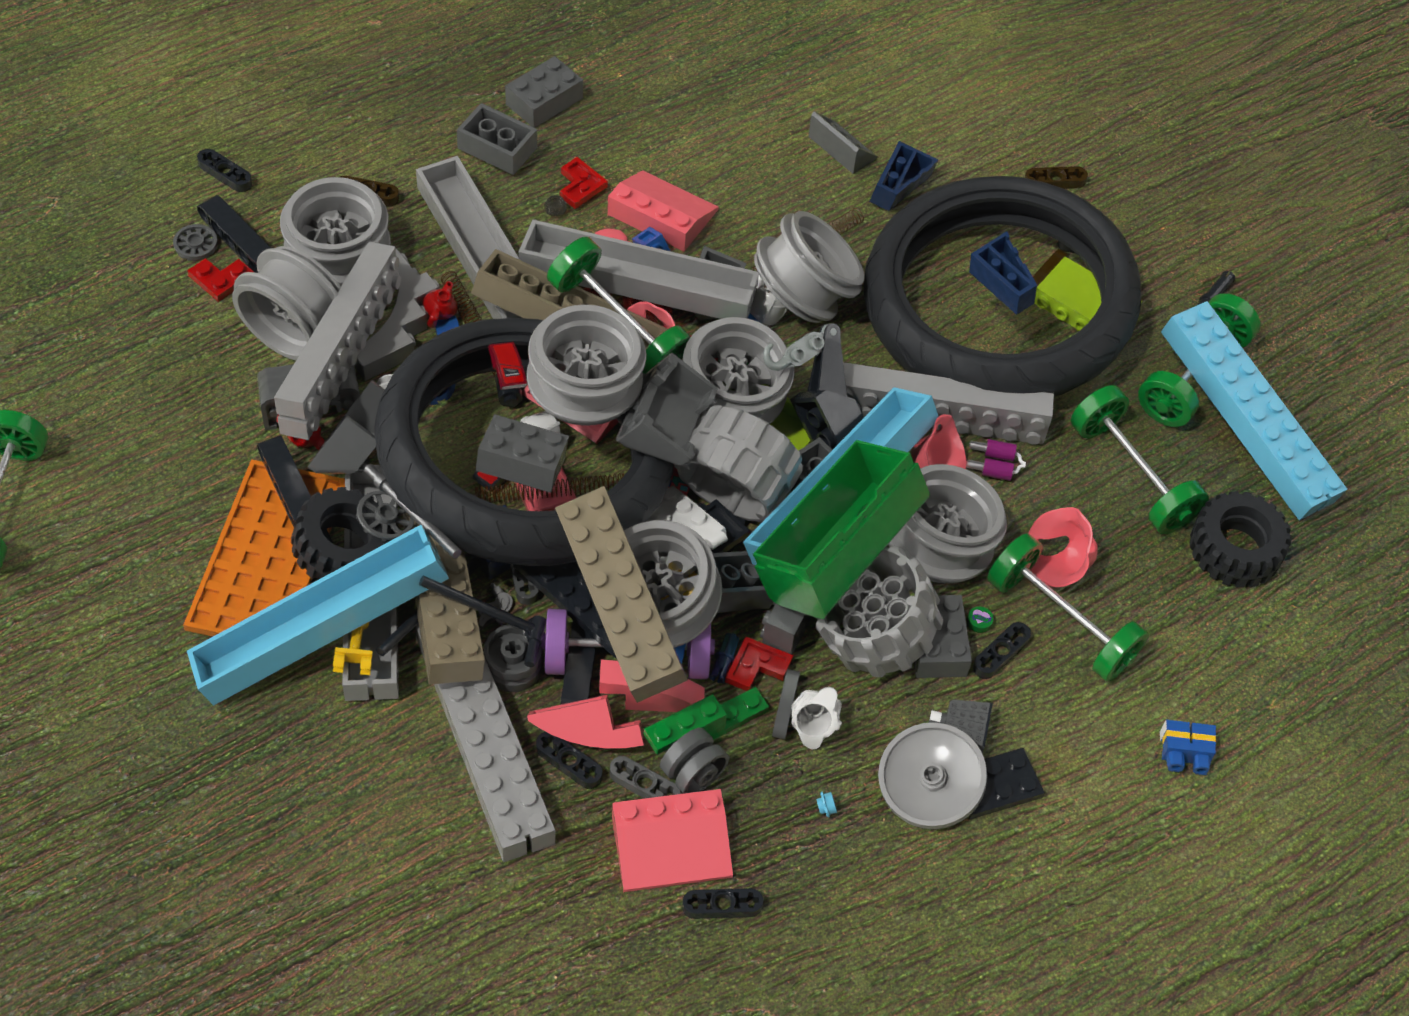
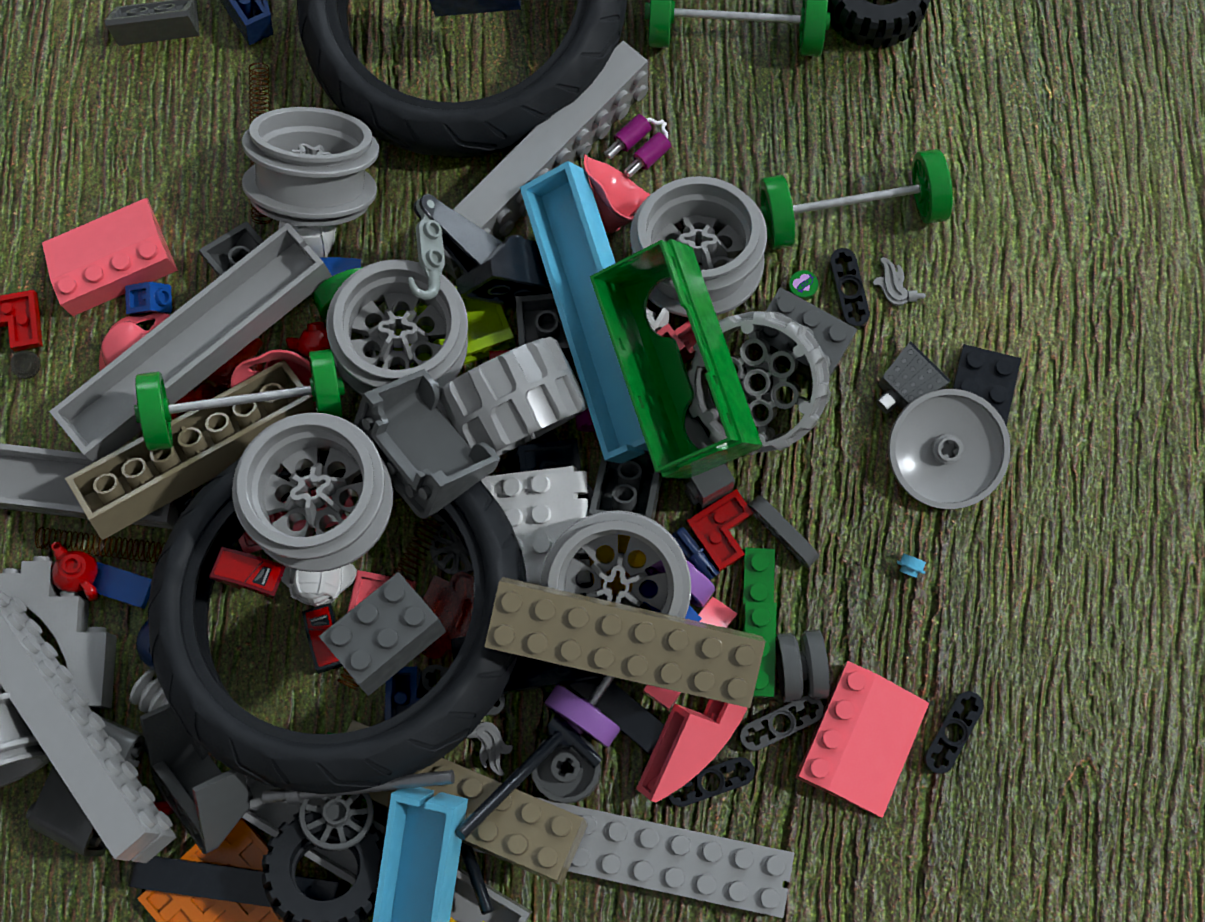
camera: 45 degrees left, 20 degrees up
white piece [792,687,842,749] -> none
coral piece [1029,507,1098,587] -> none
blue hips [1160,720,1216,775] -> none
none -> light grey piece [873,257,926,306]

